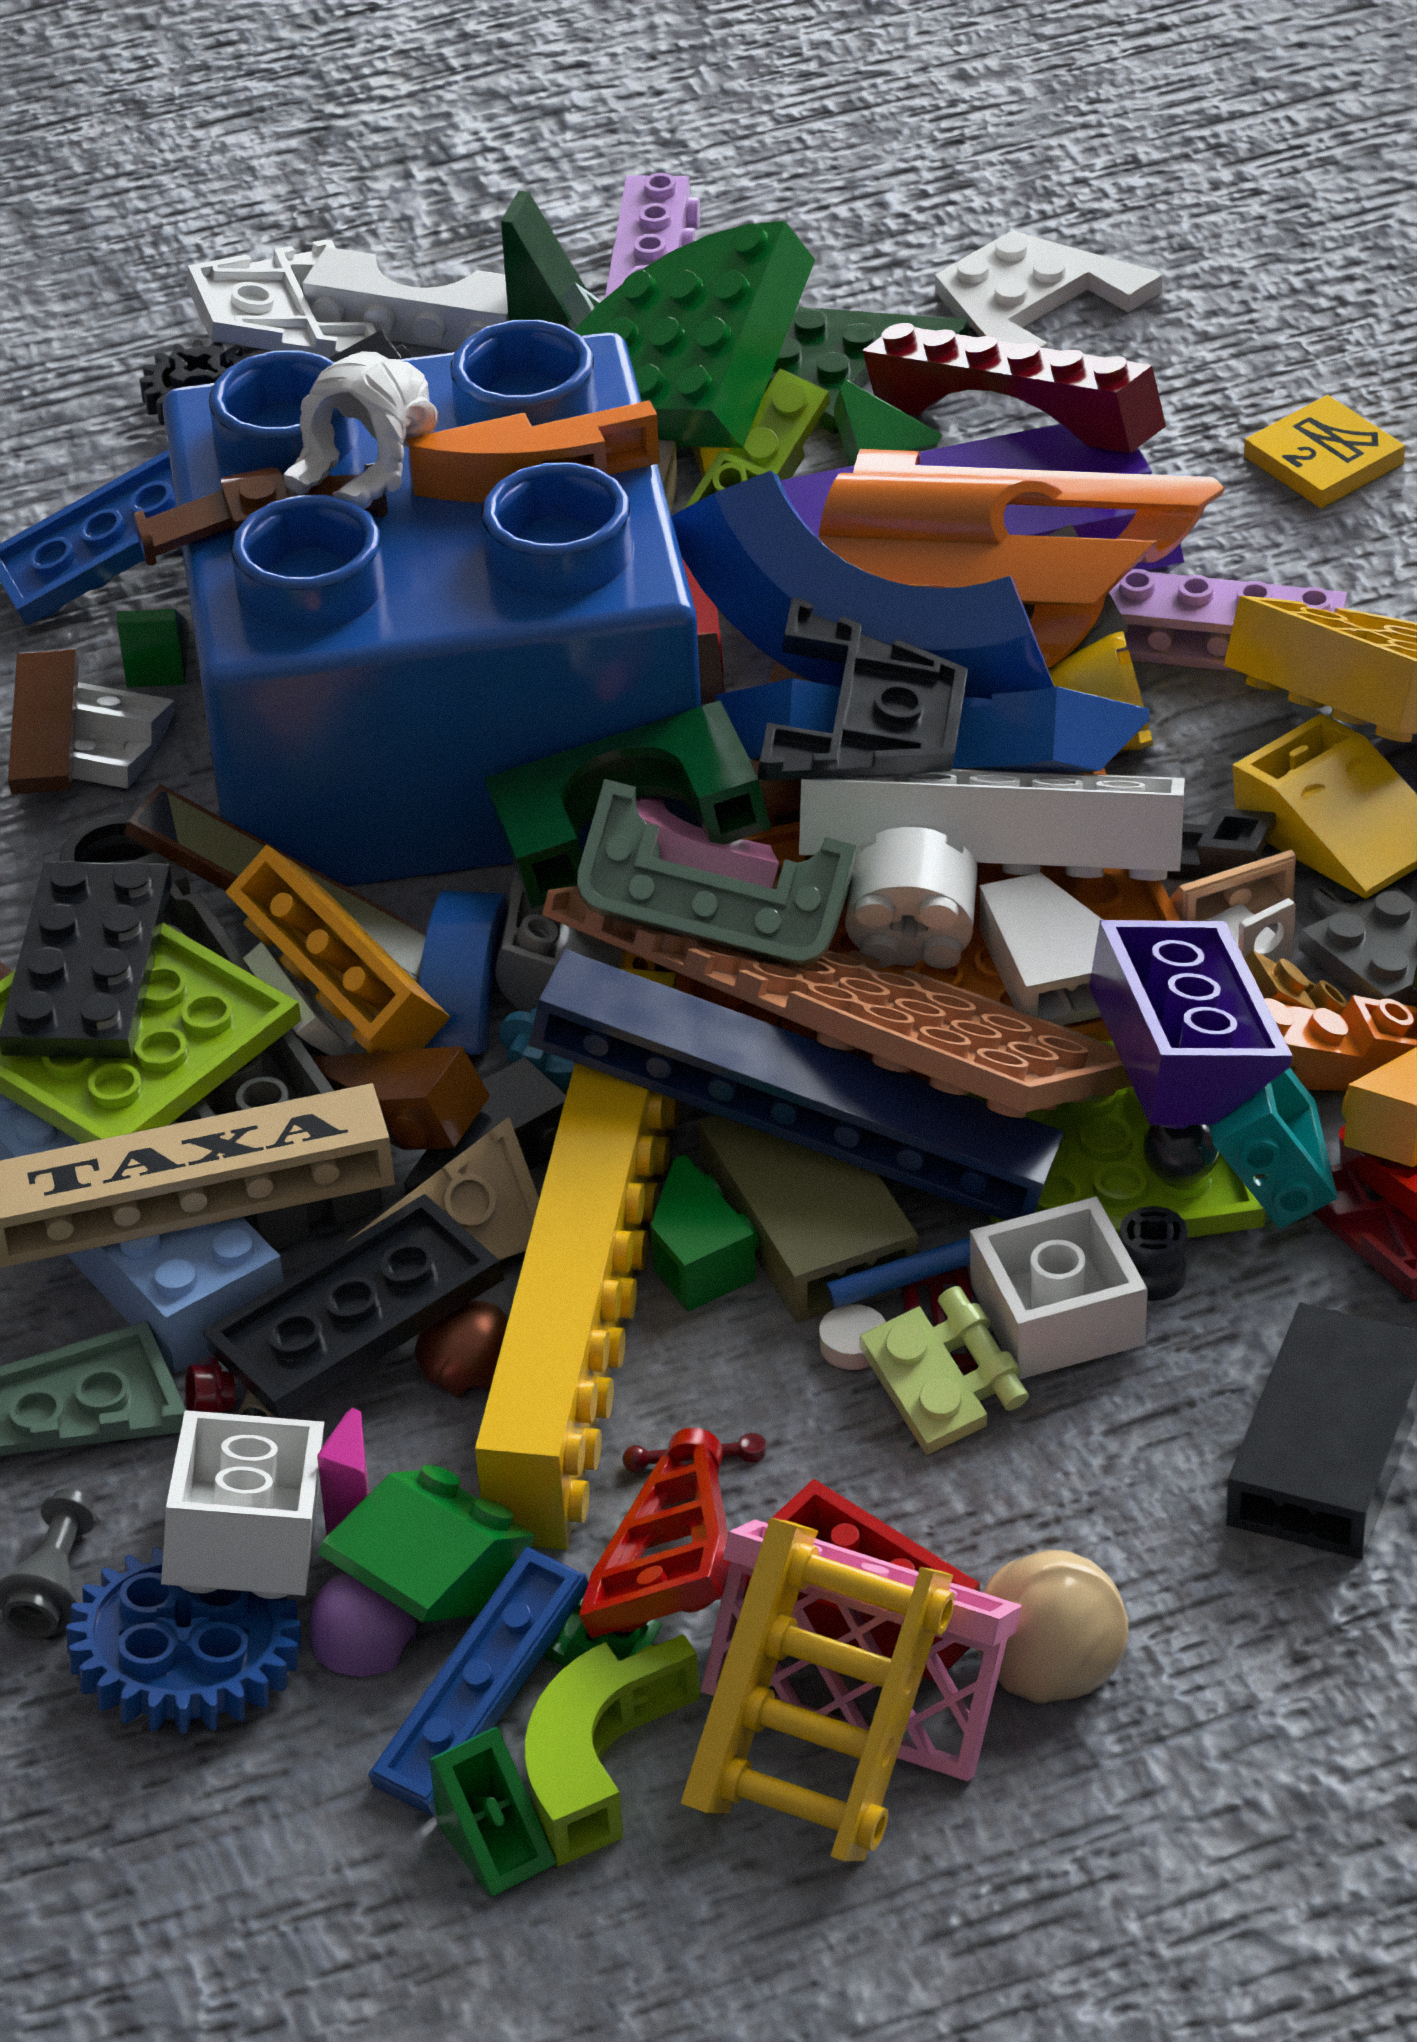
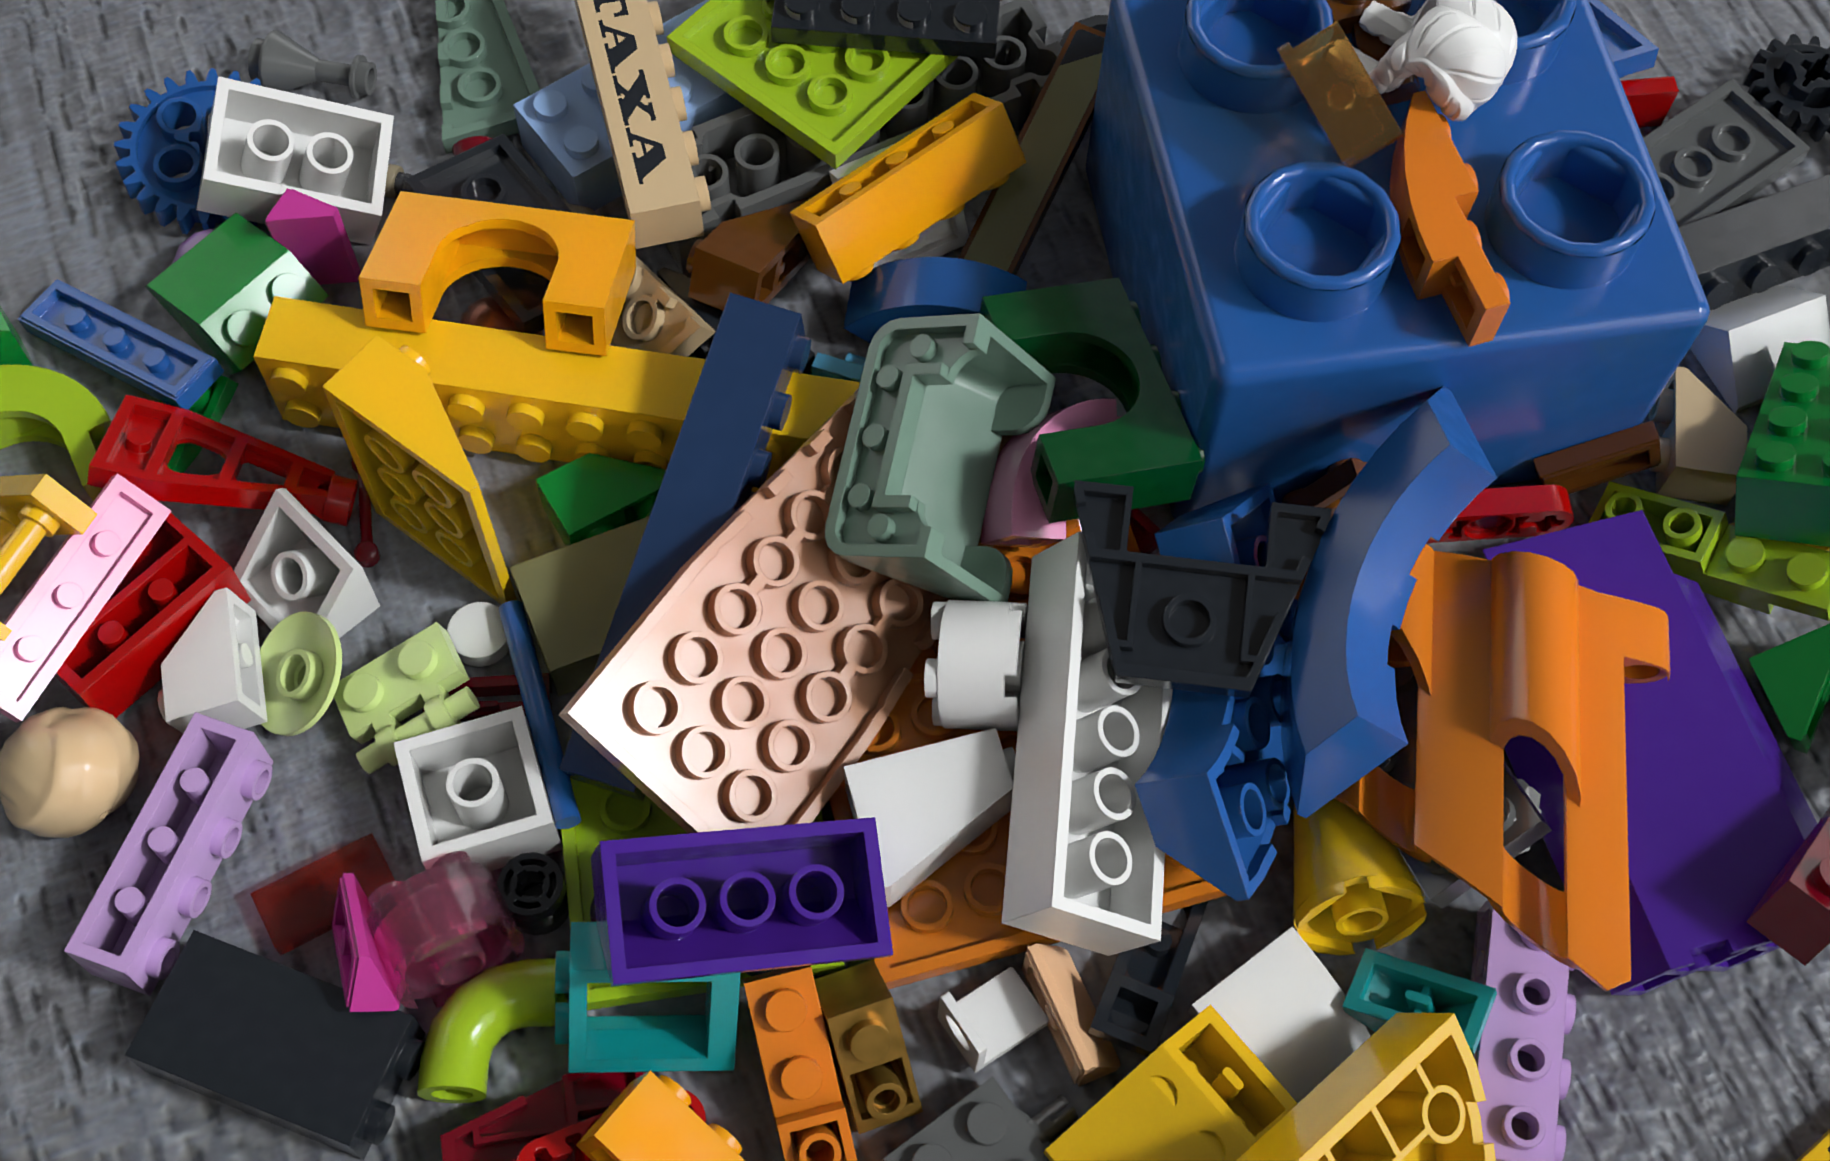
camera: 85 degrees right, 20 degrees up
none -> lavender brick [64,712,273,996]
none -> white slope [158,587,268,733]
none -> white slope [234,488,380,638]
none -> clear red tile [250,833,402,955]
none -> yellowish green dish [260,611,342,736]
none -> yellow slope [322,334,517,605]
none -> dark pink slope [332,873,400,1012]
none -> light orange arch [359,191,636,356]
none -> clear pink brick [367,851,525,1009]
none -> lime cylinder [417,958,568,1104]
none -> white slope [1188,927,1371,1103]
none -> clear orange panel [1277,21,1403,168]
none -> teal slope [1342,948,1497,1055]

